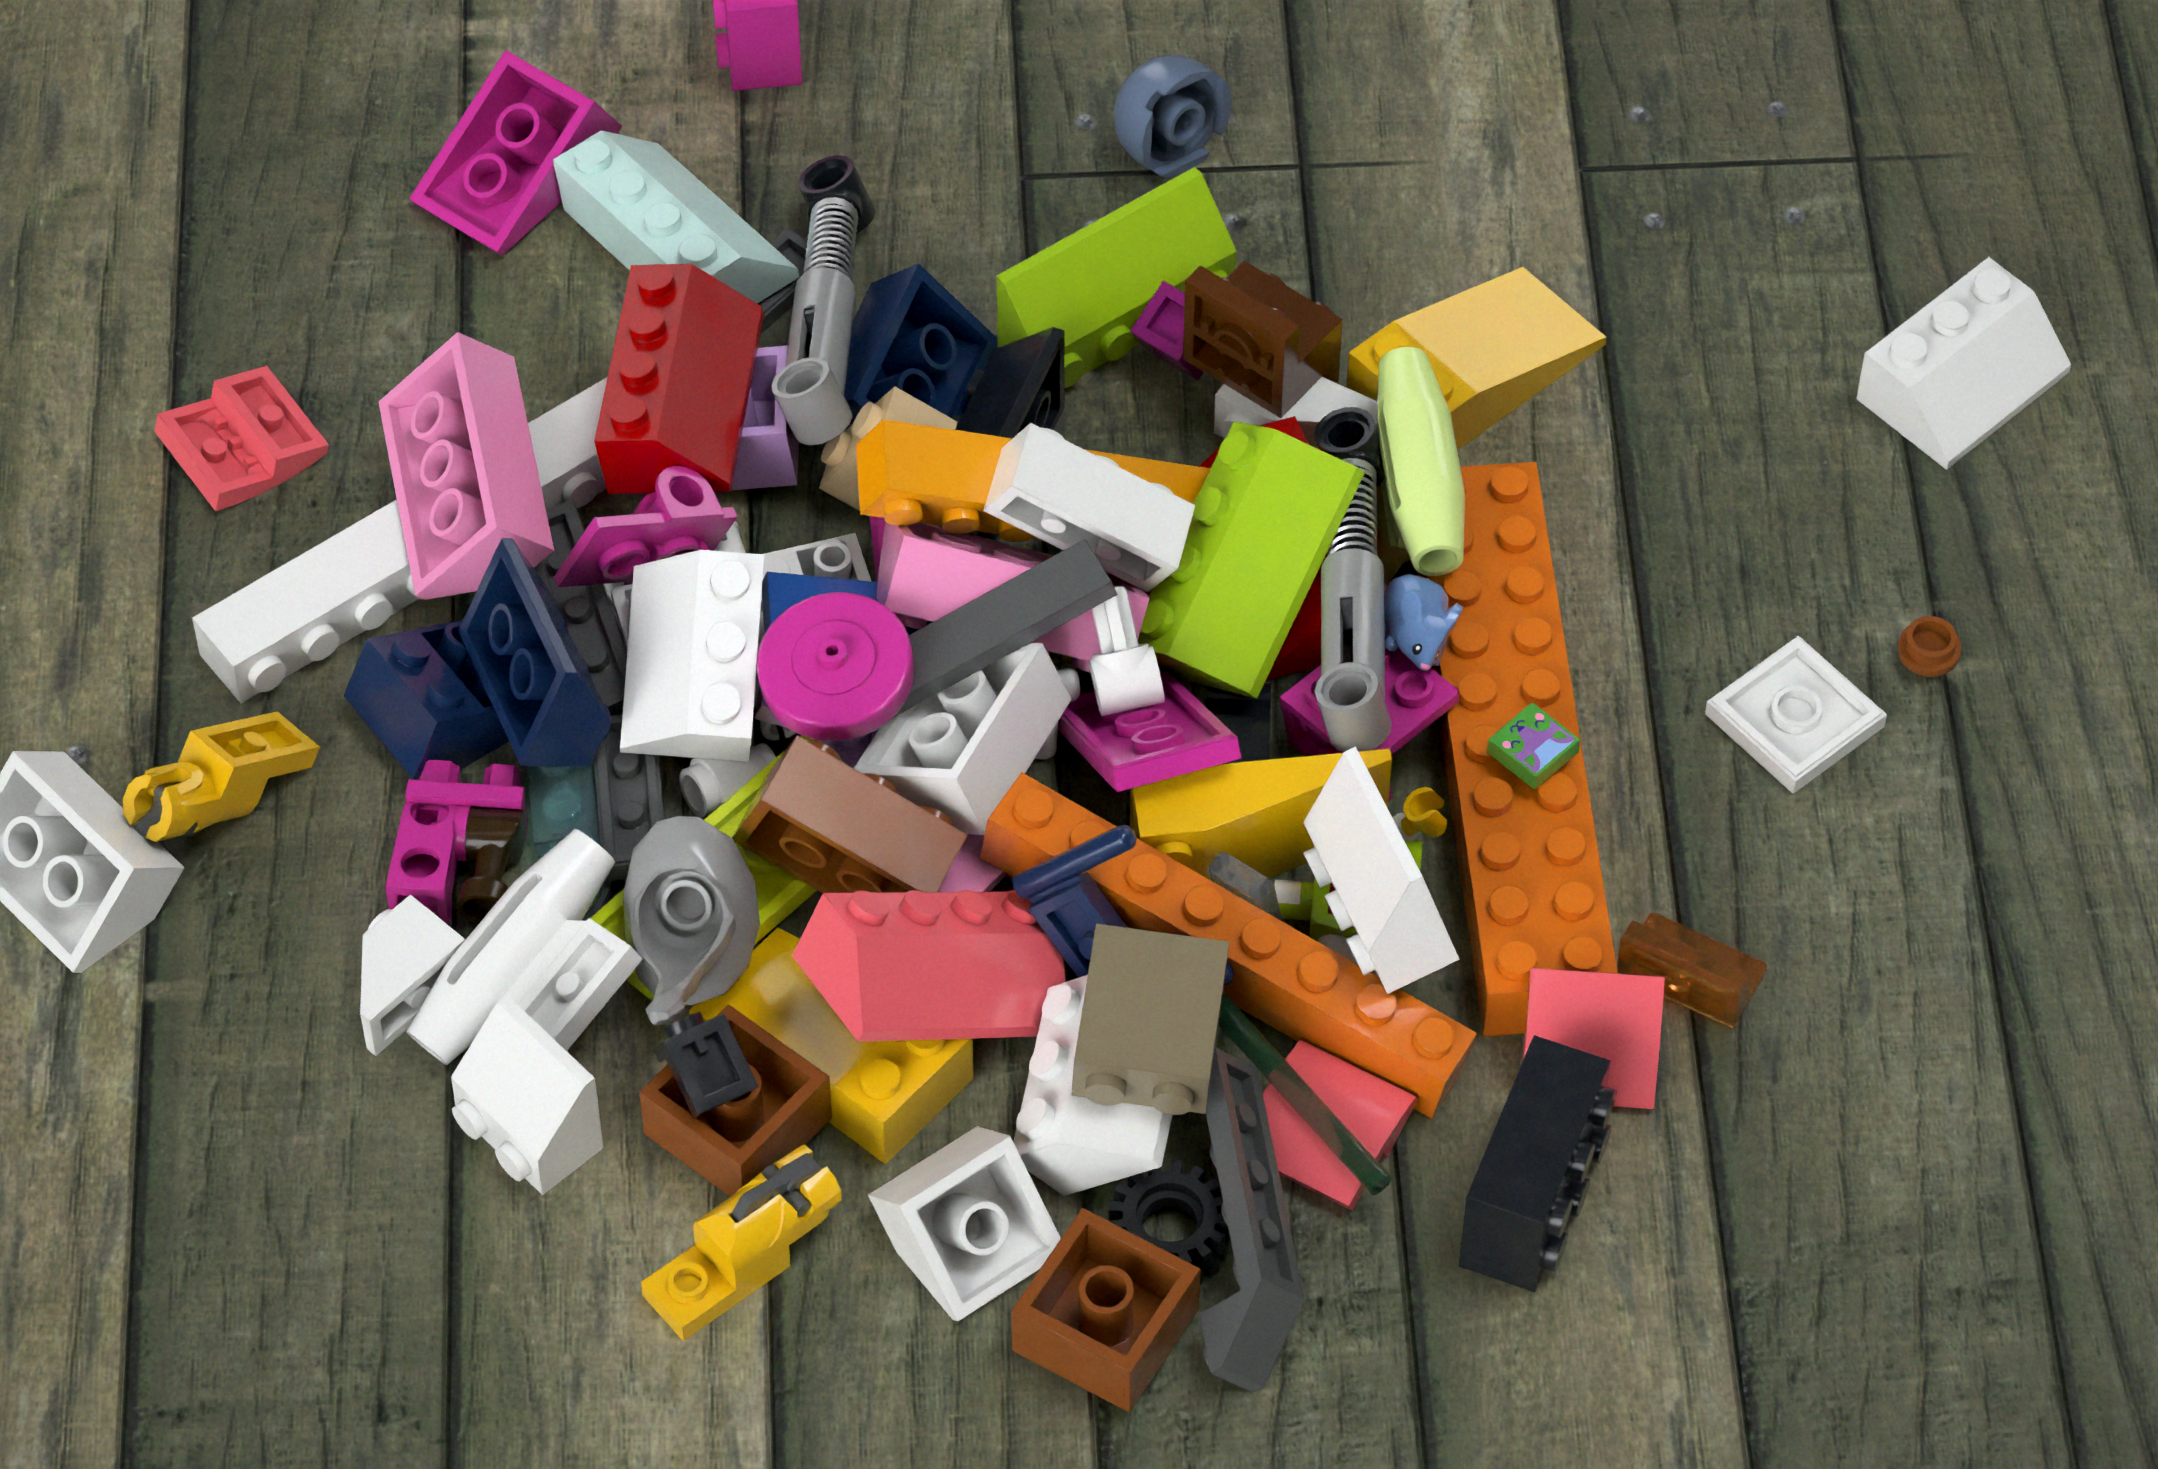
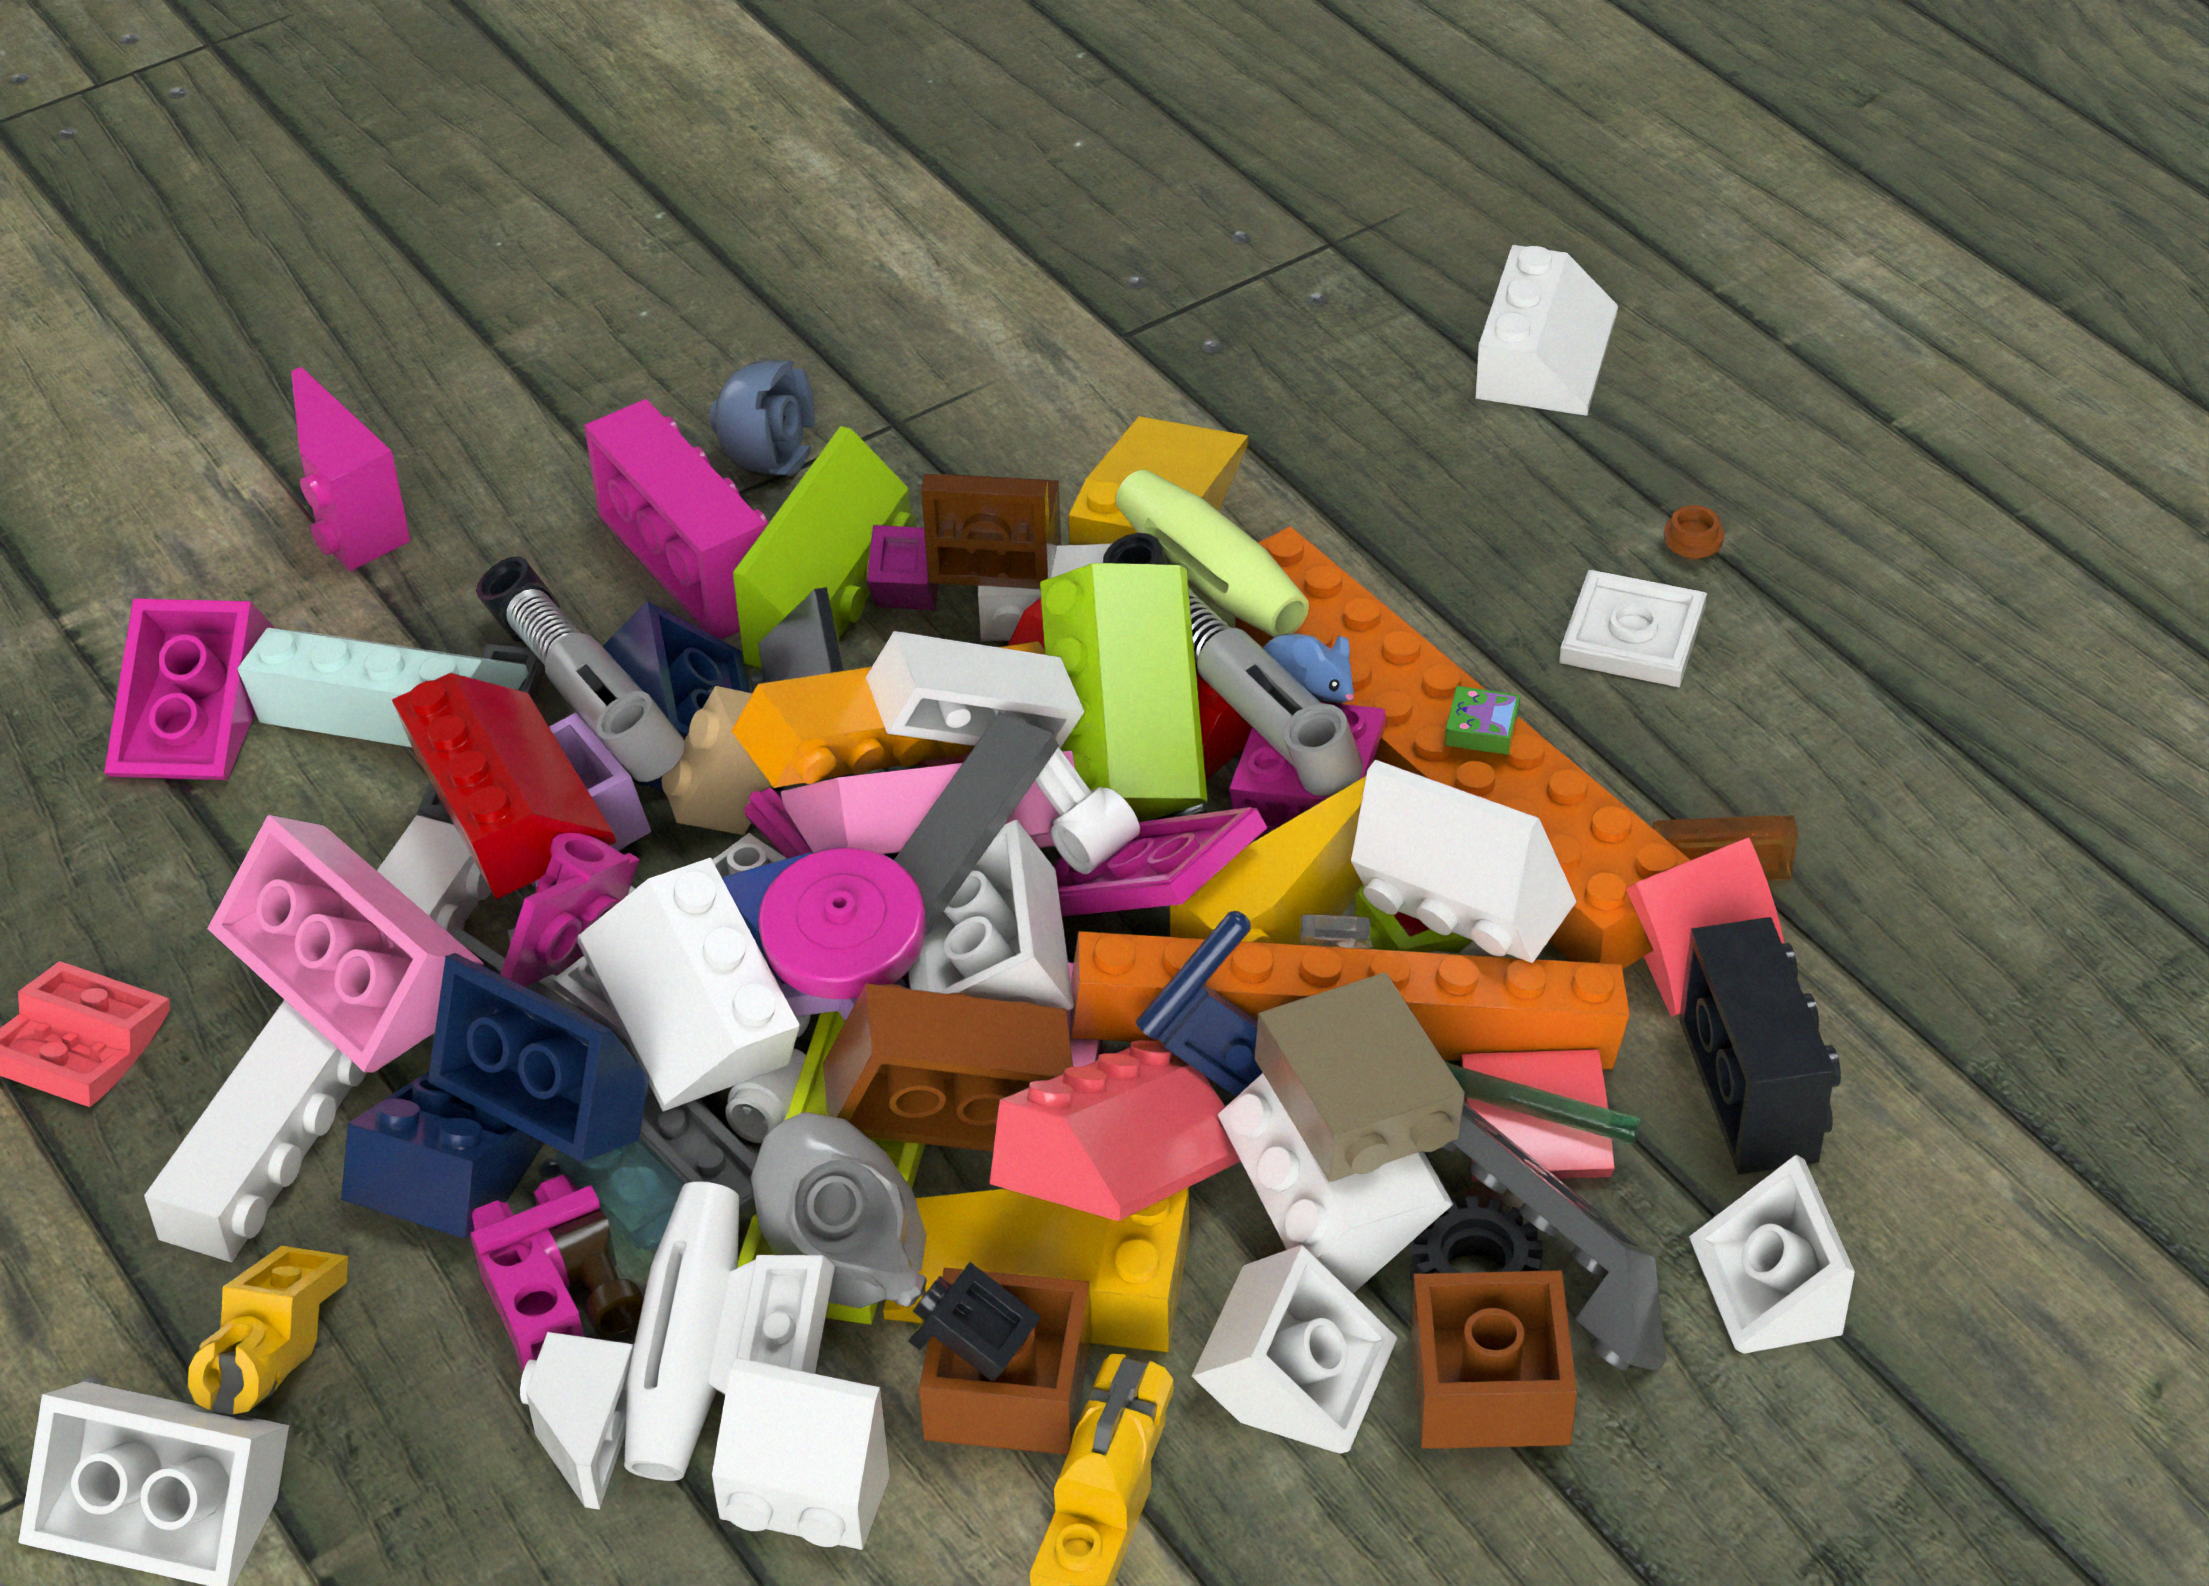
camera: 30 degrees left, 10 degrees down
none -> dark pink brick [584,399,769,640]
none -> white slope [1689,1155,1855,1354]

